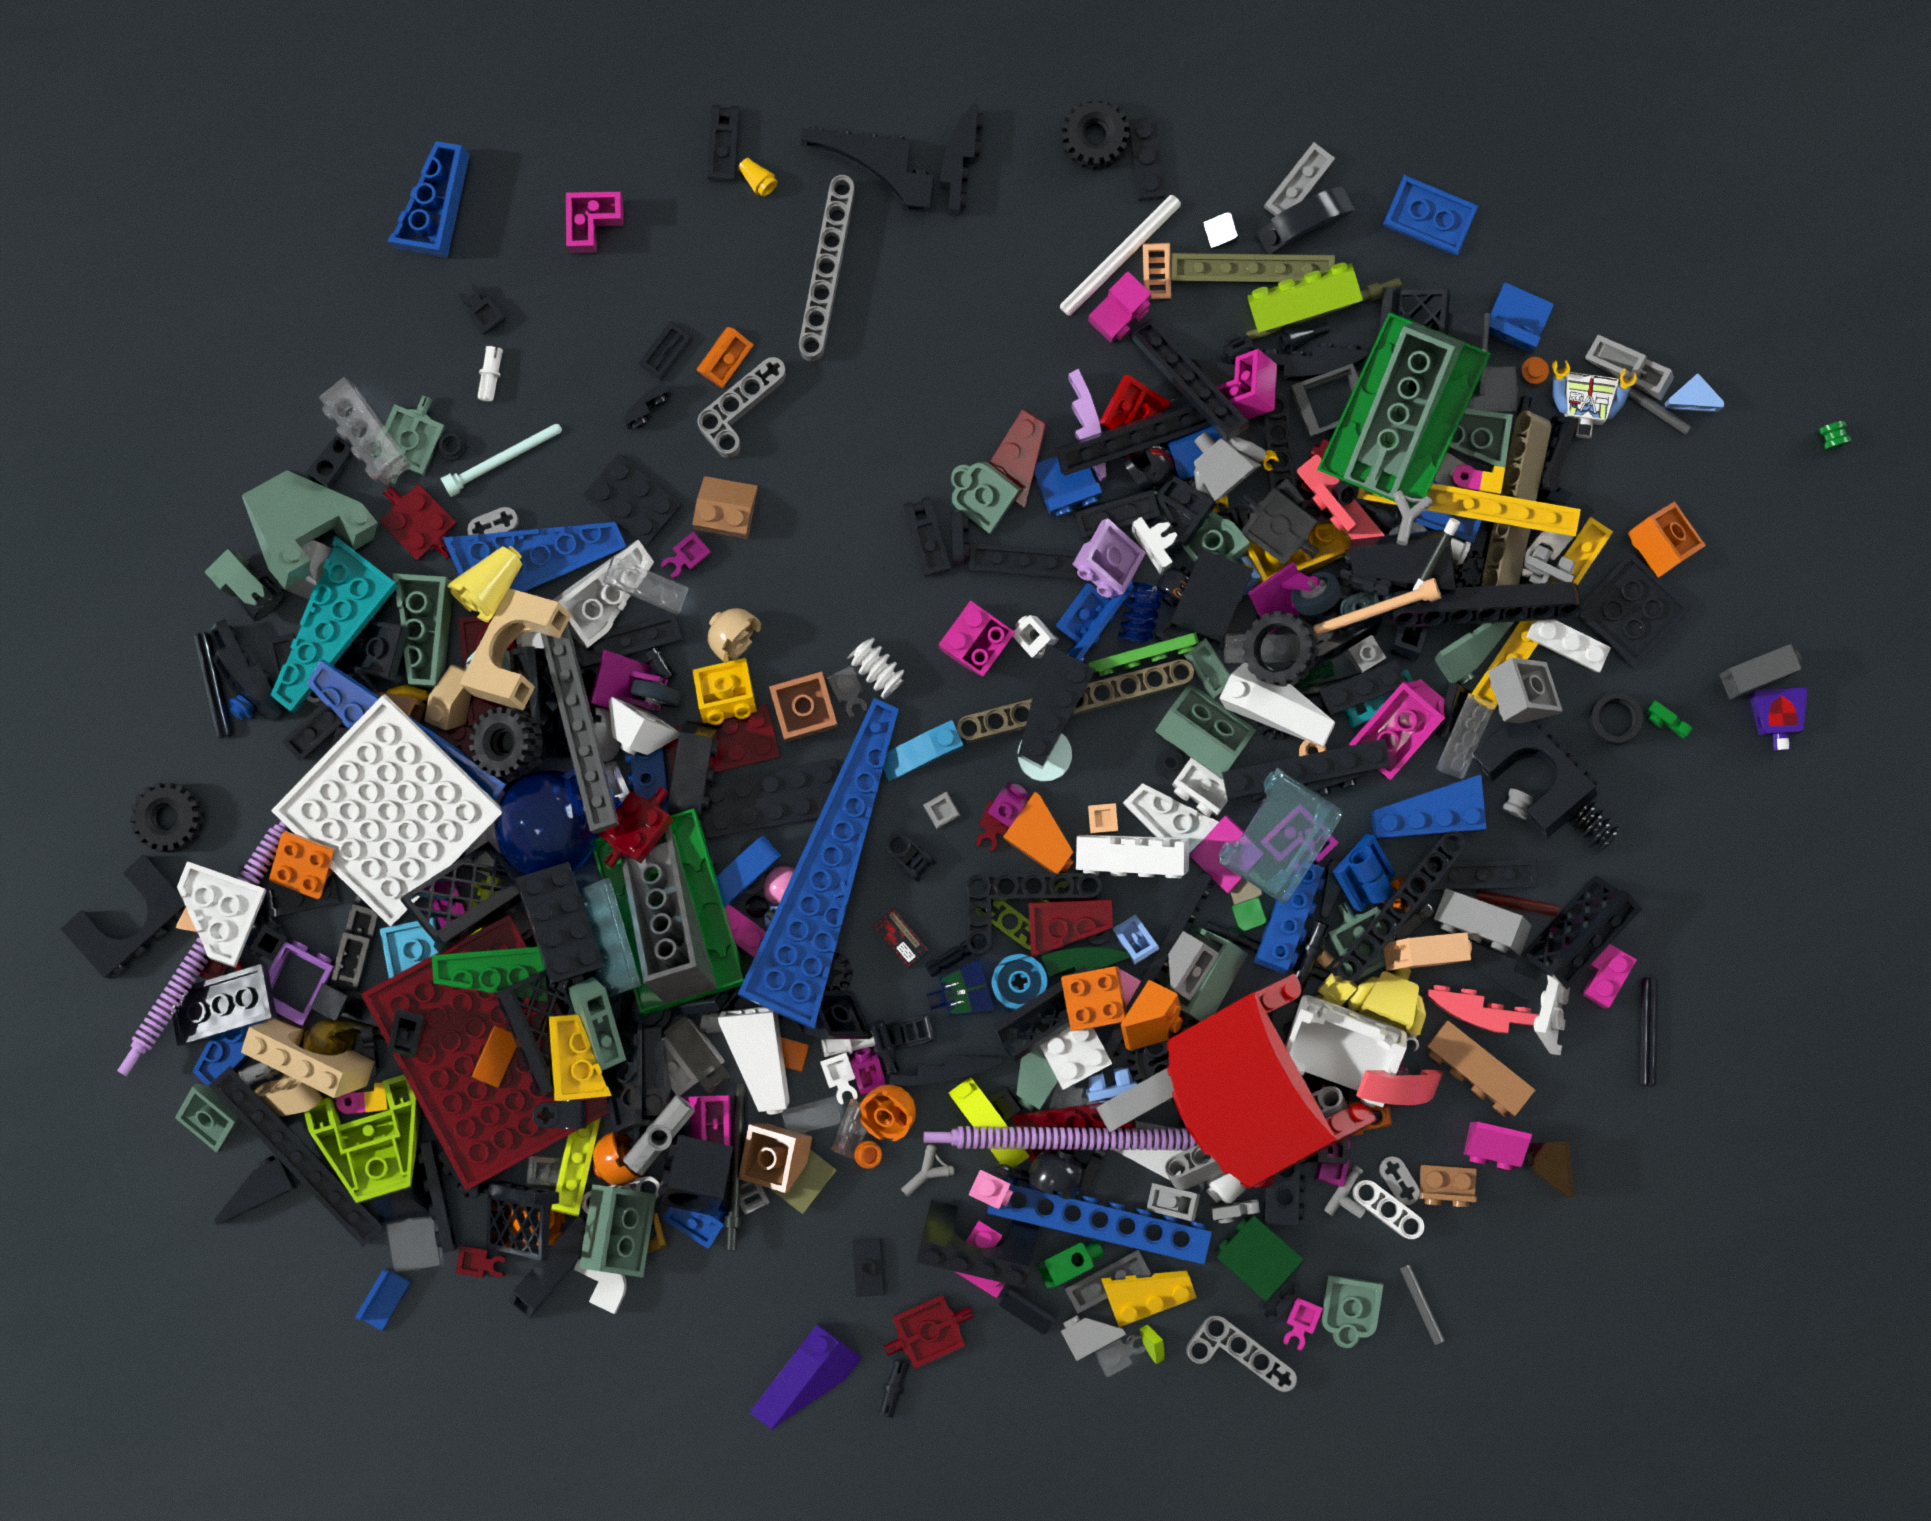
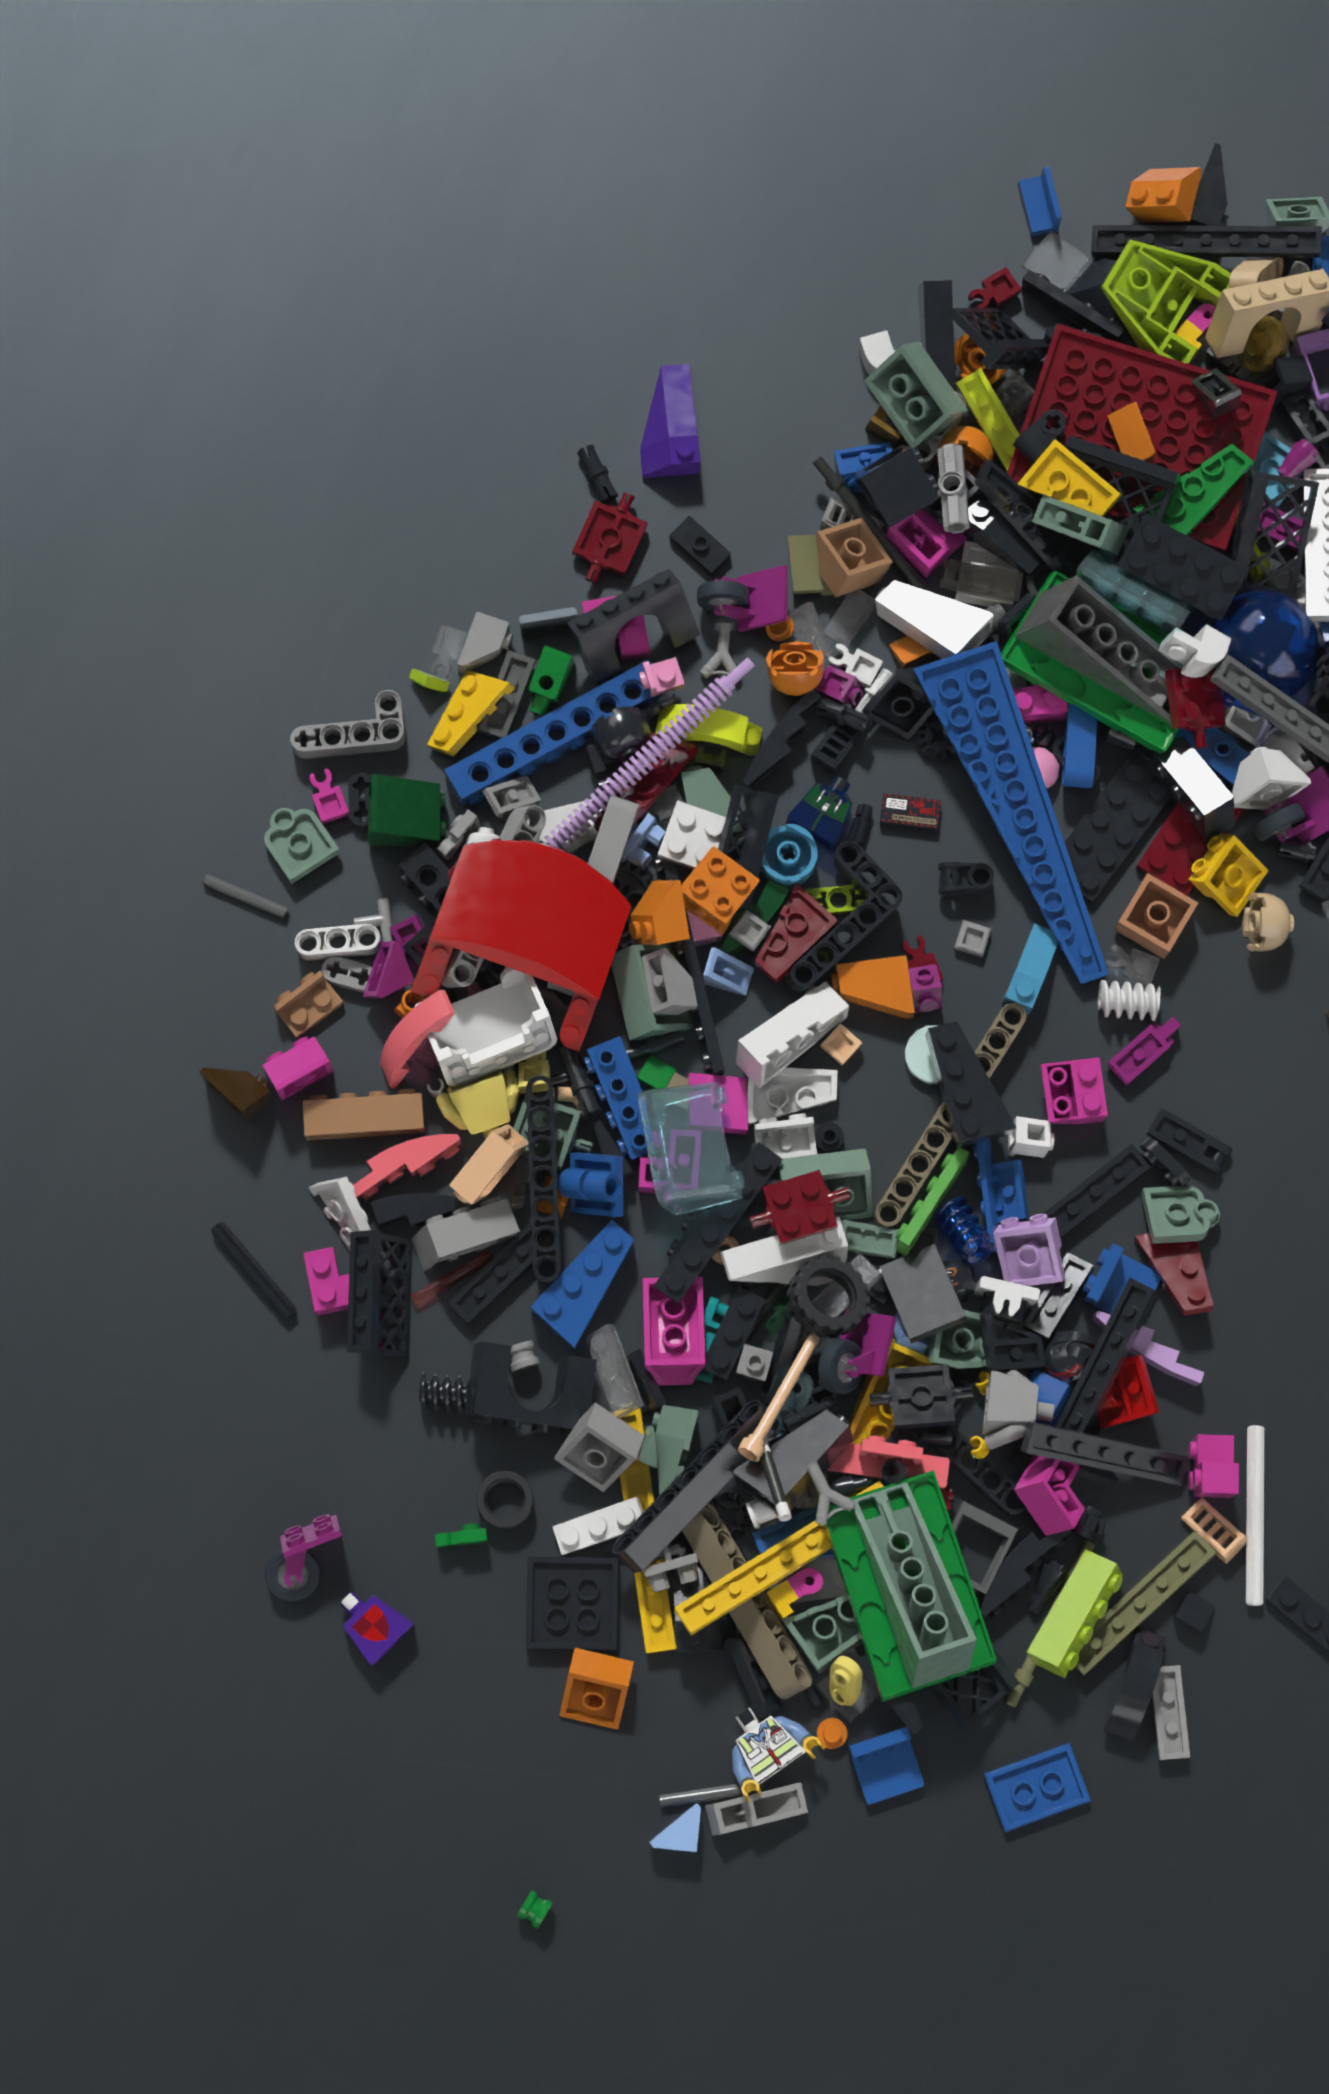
camera: 130 degrees right, 5 degrees down
dark grey window [1720,644,1802,700] -> none
none -> plate [265,1514,342,1601]
none -> magenta slope [363,941,415,999]
none -> sand green slope [637,1425,658,1468]
none -> magenta plate [697,565,788,632]
none -> light grey tile [729,910,771,952]
none -> dark red plate [749,1170,851,1246]
none -> light yellow plate [829,1656,863,1706]
none -> magenta hinge [1106,1017,1181,1086]
none -> orange slope [1125,167,1202,223]
none -> white brick [1159,624,1231,678]
none -> magenta cone [1277,439,1319,478]

